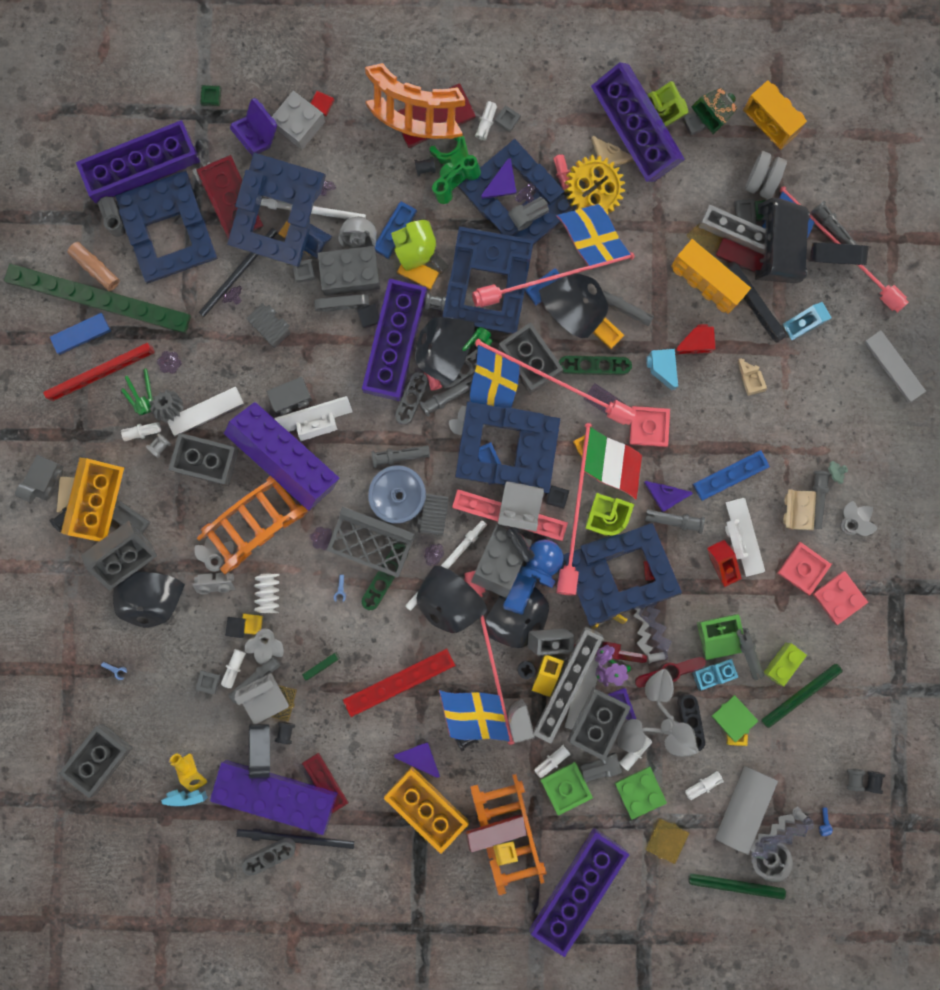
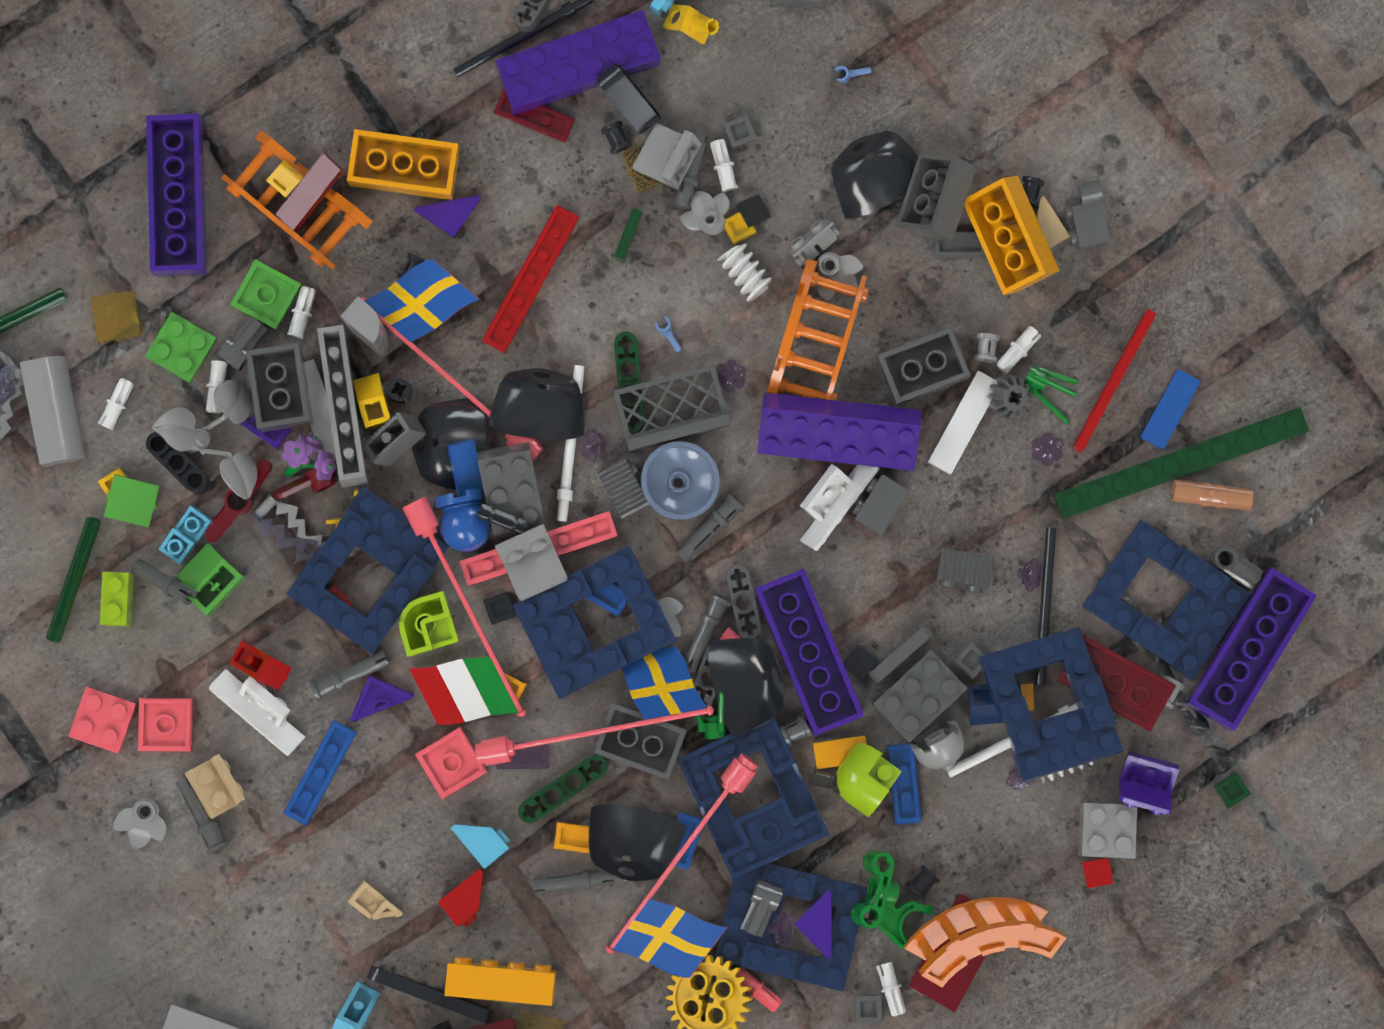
camera: 145 degrees right, 0 degrees up
sand green plant [828,461,848,484] -> none

